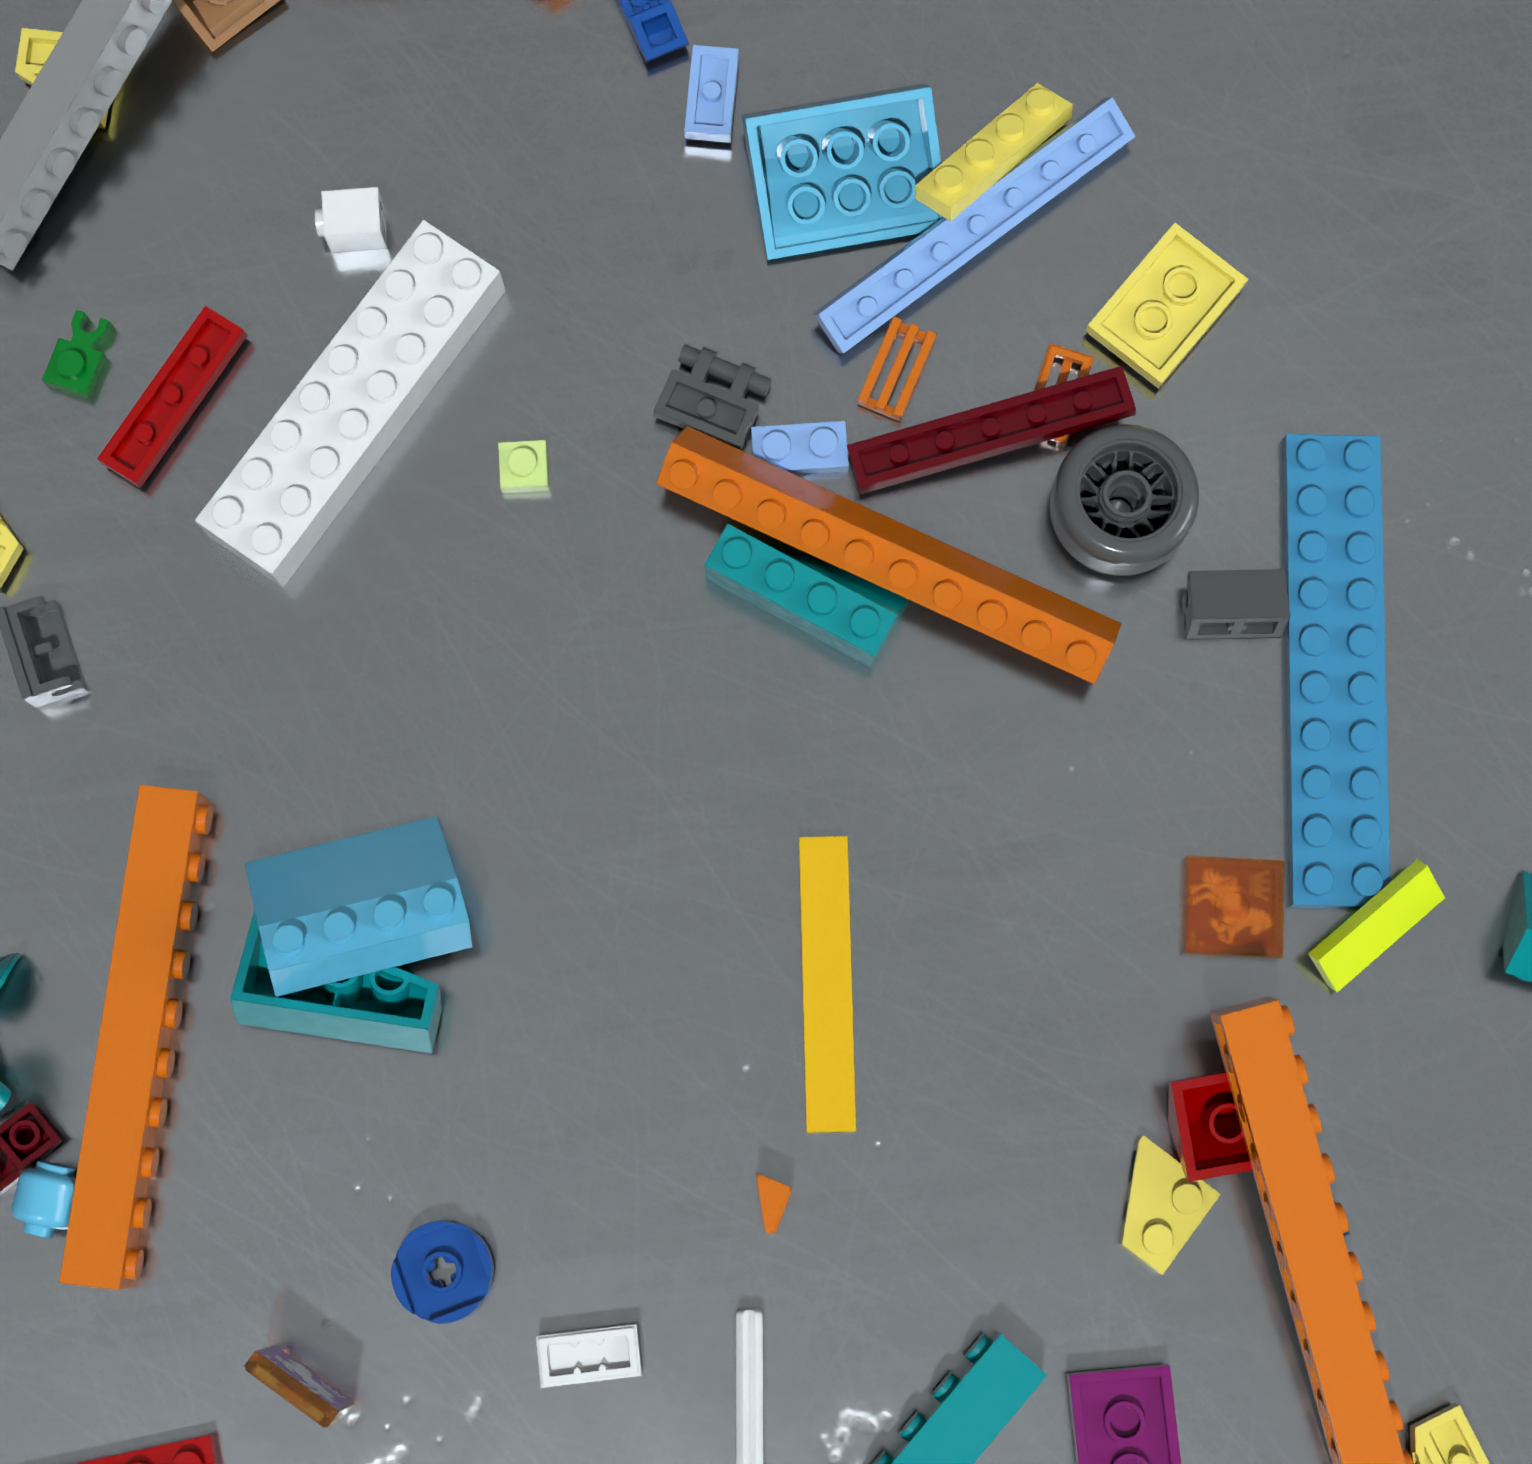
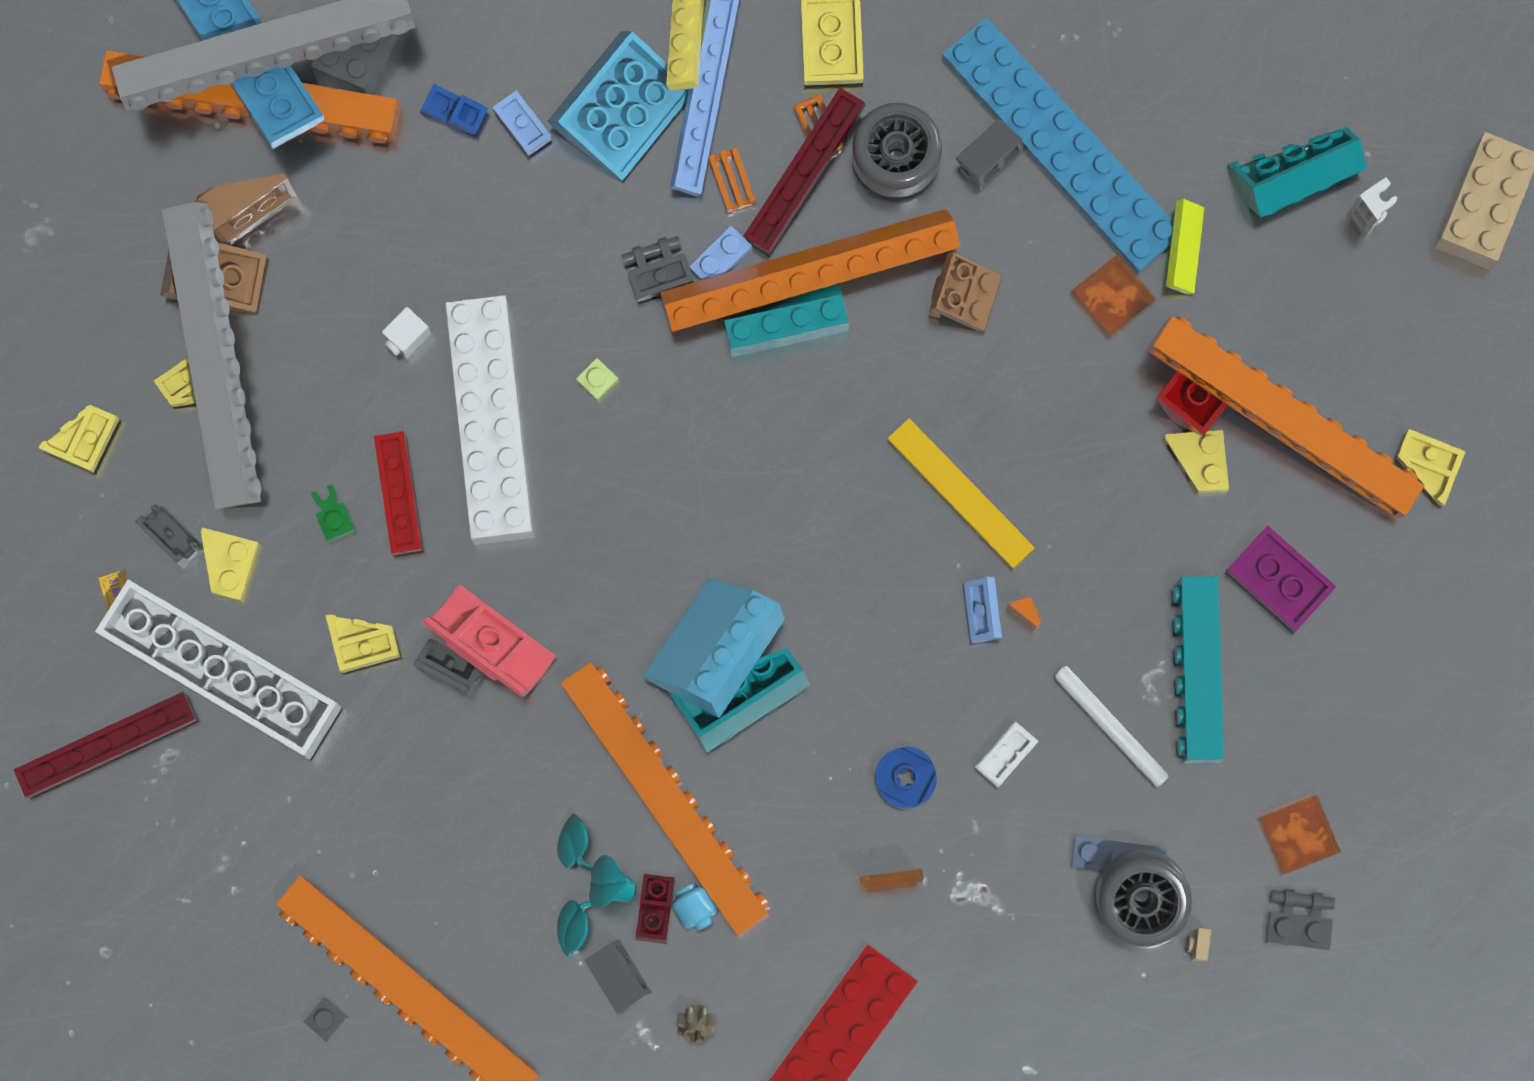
camera: 40 degrees left, 0 degrees up
none -> coral piece [423,584,556,697]
none -> medium nougat plate [929,252,1002,332]
none -> light blue plate [964,577,1002,643]

